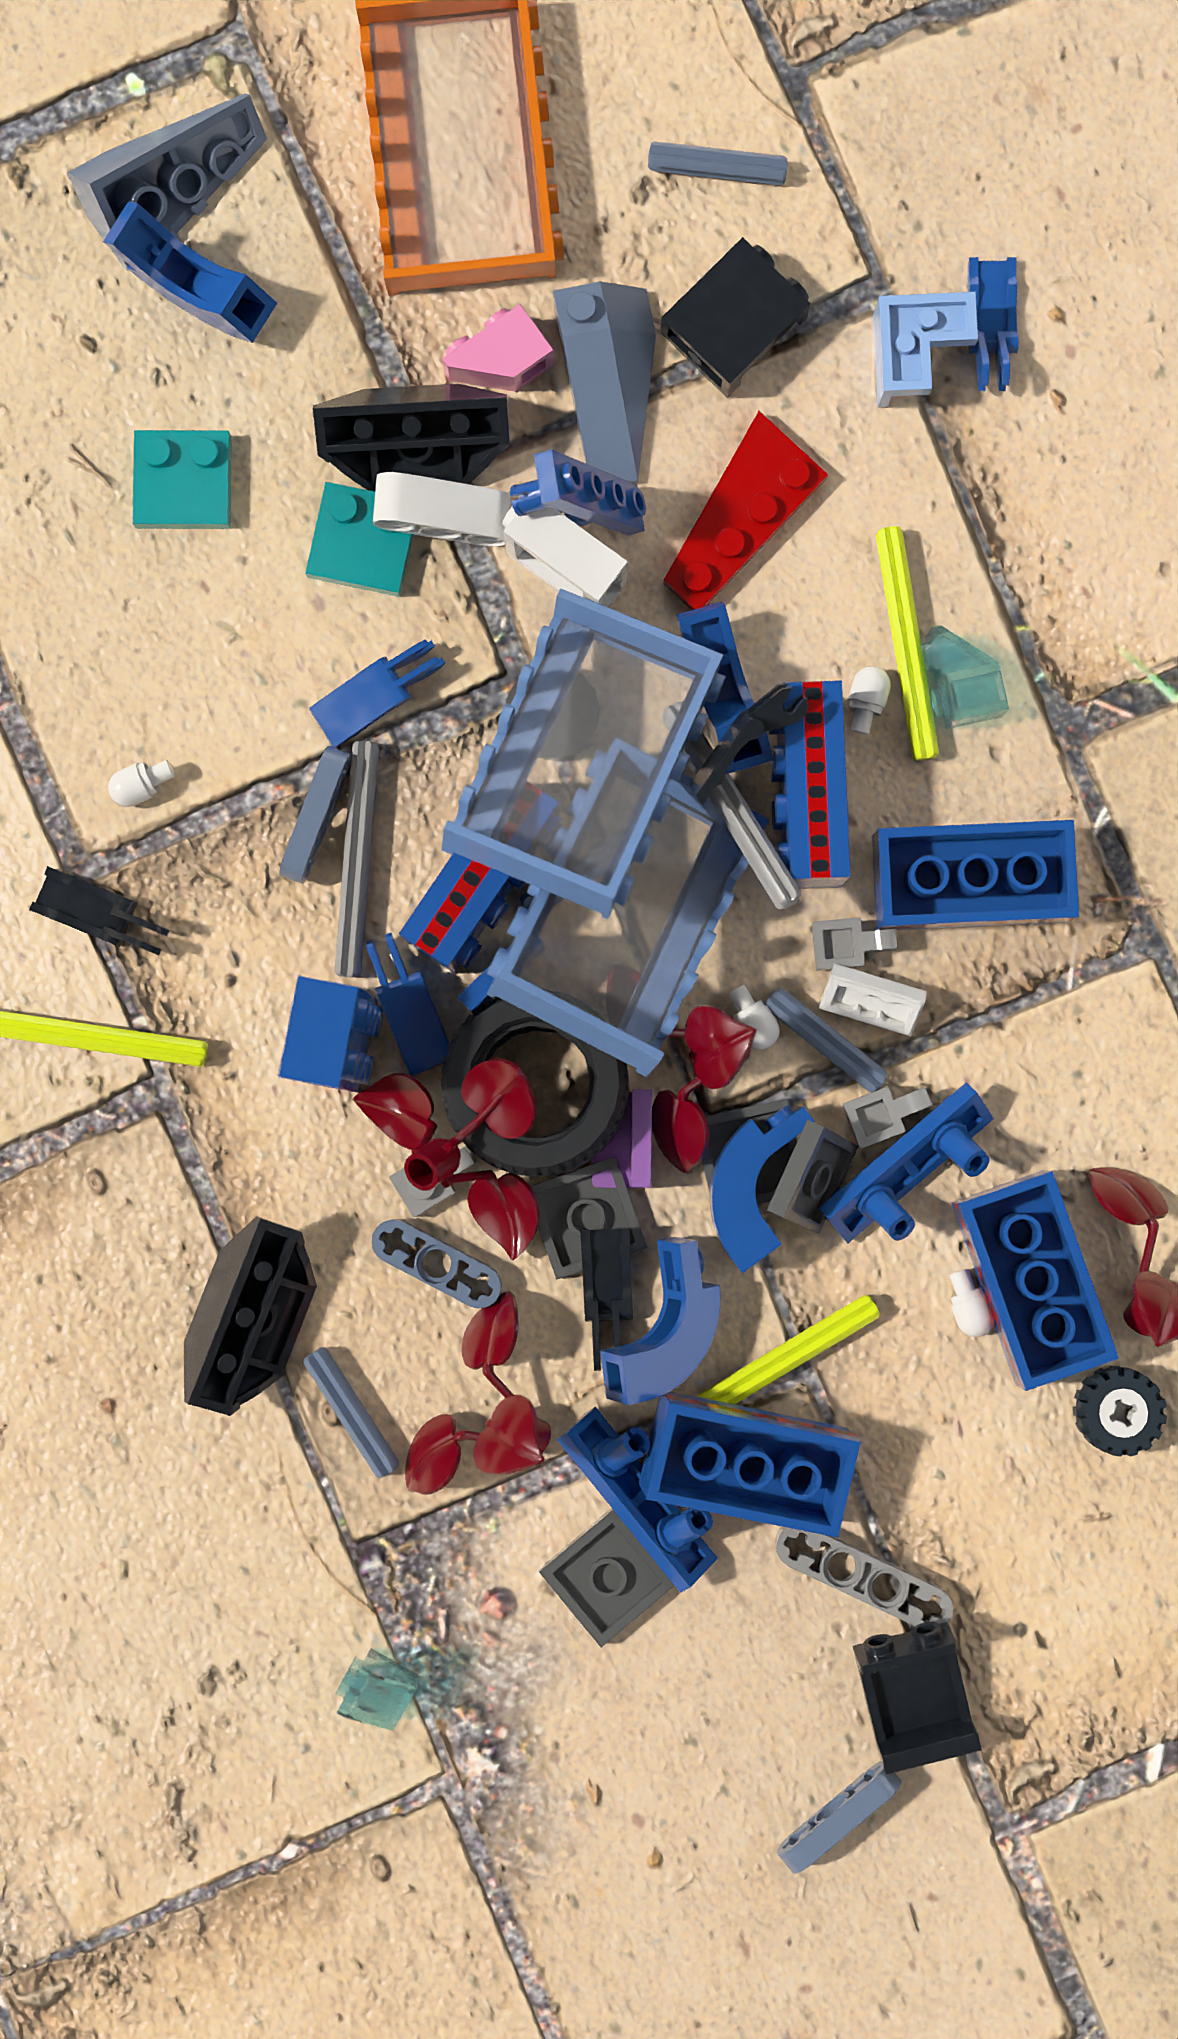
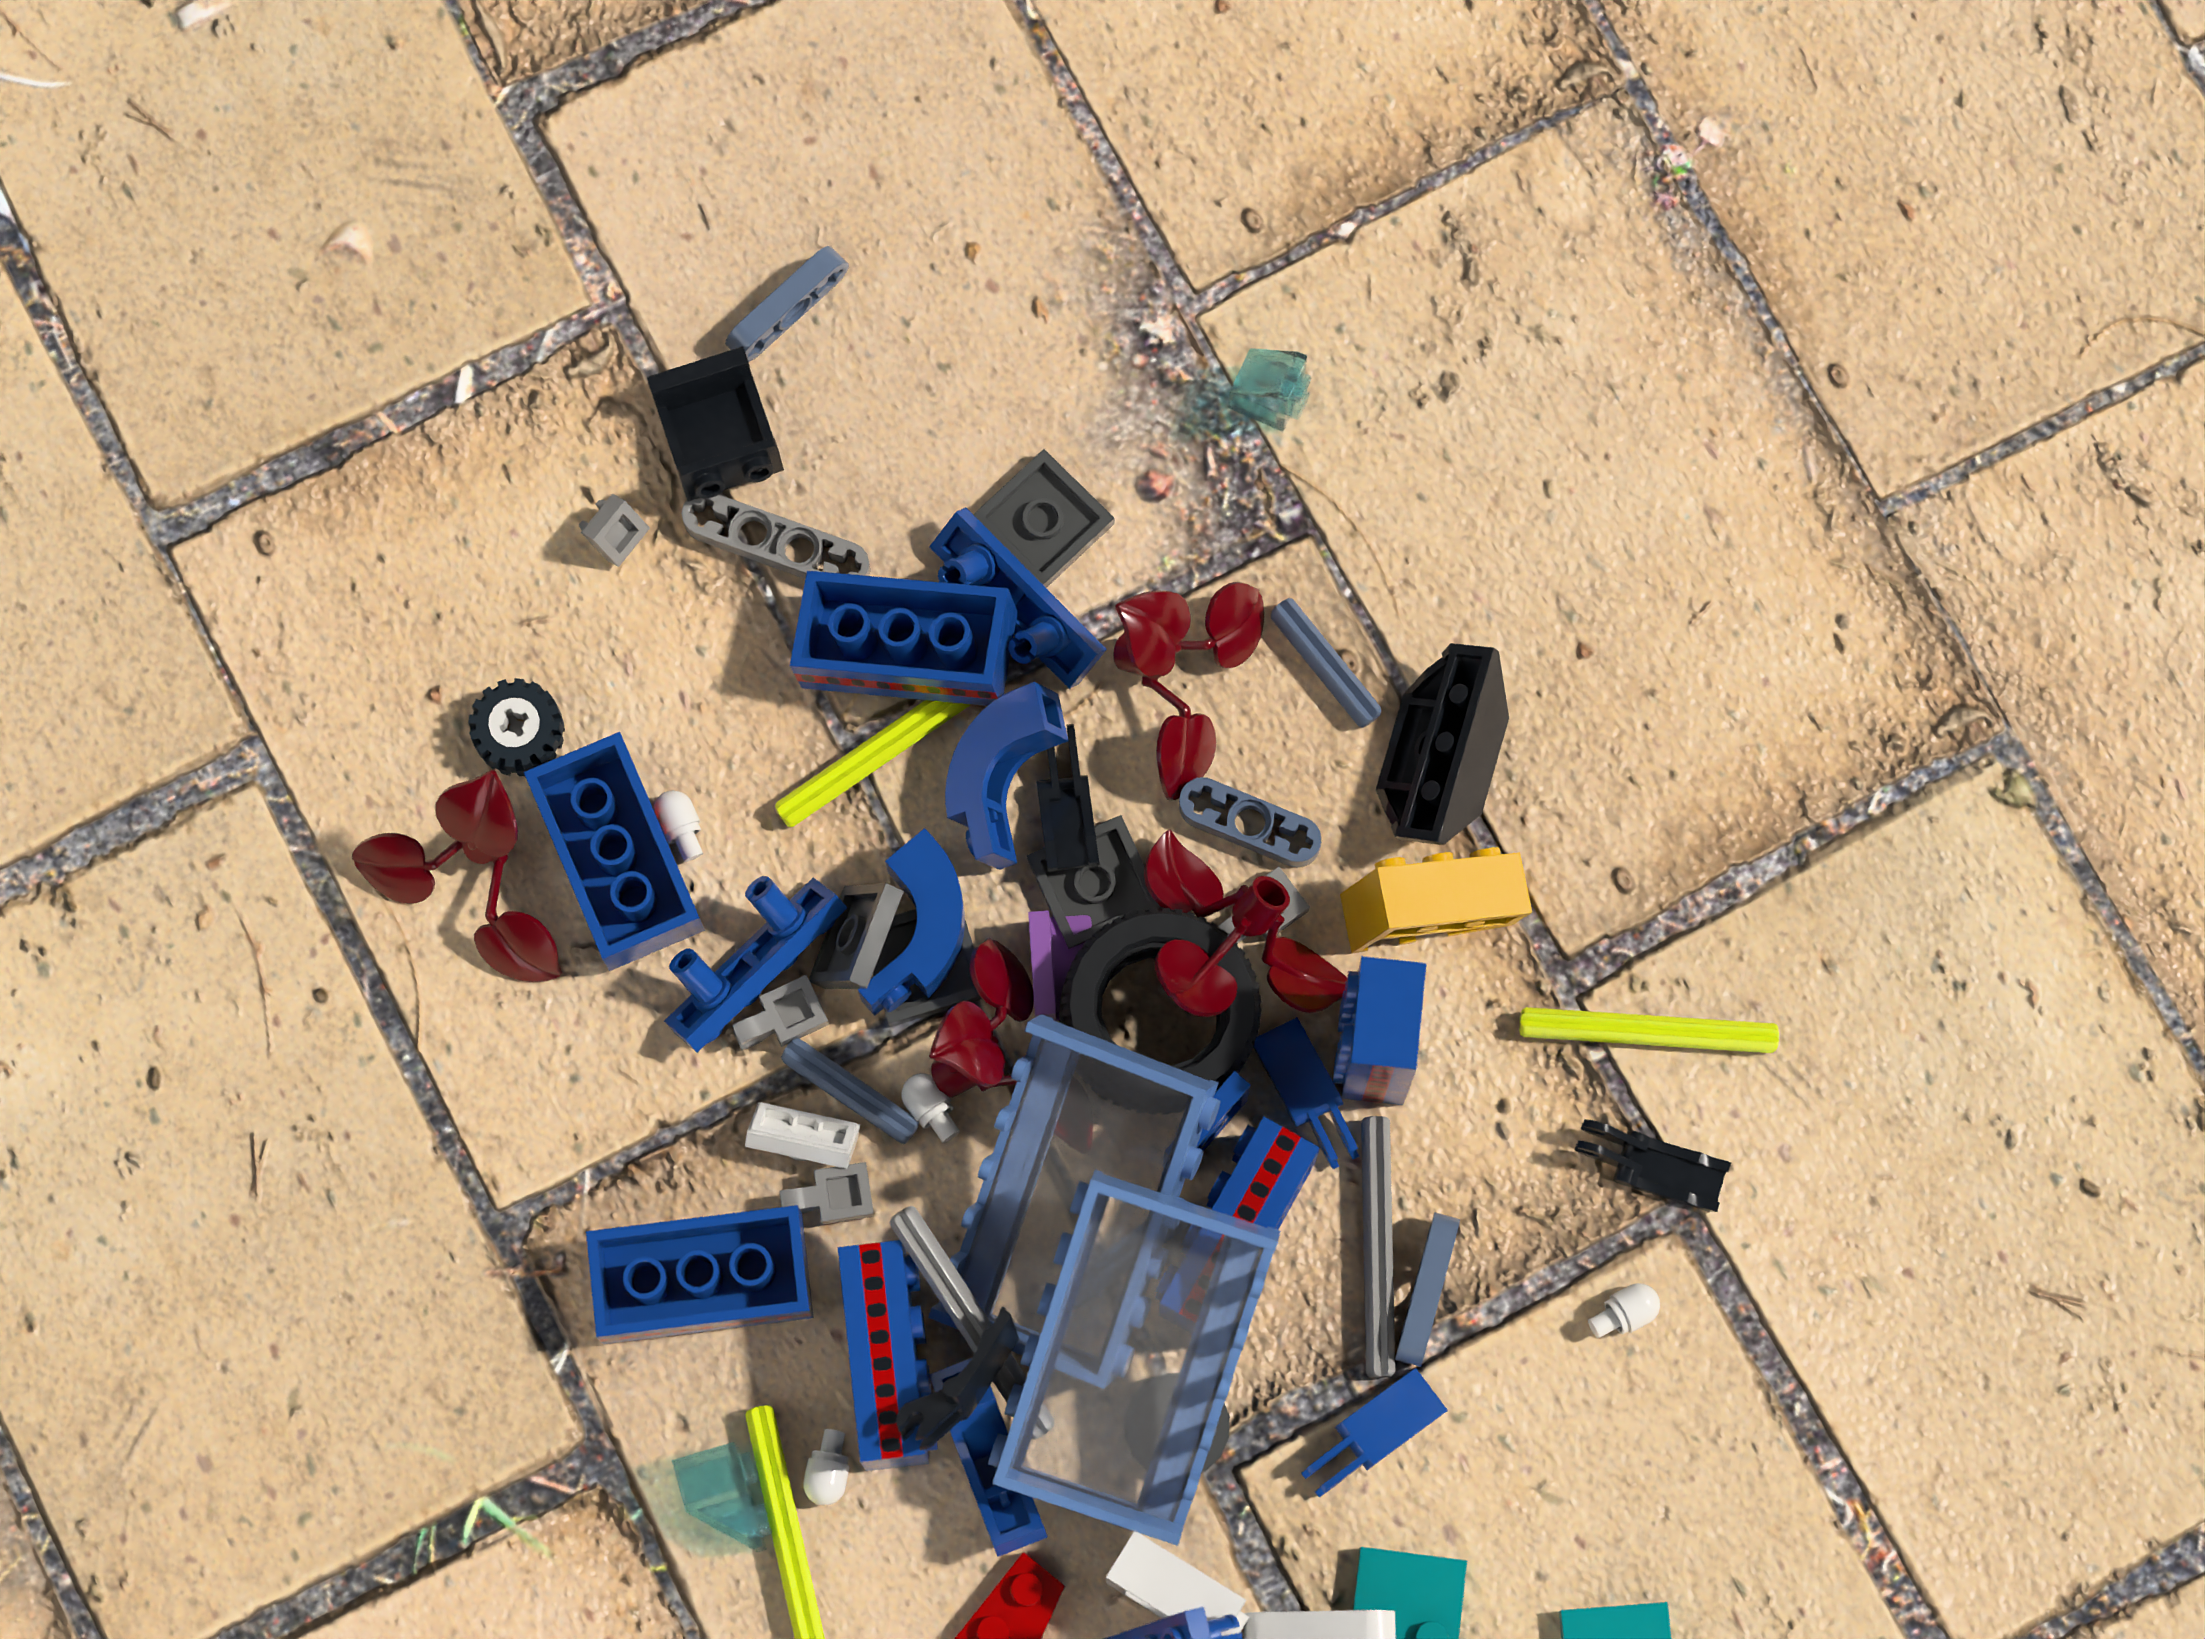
camera: 170 degrees right, 10 degrees down
none -> light grey tile [579,493,650,567]
none -> yellow wedge [1340,847,1532,954]

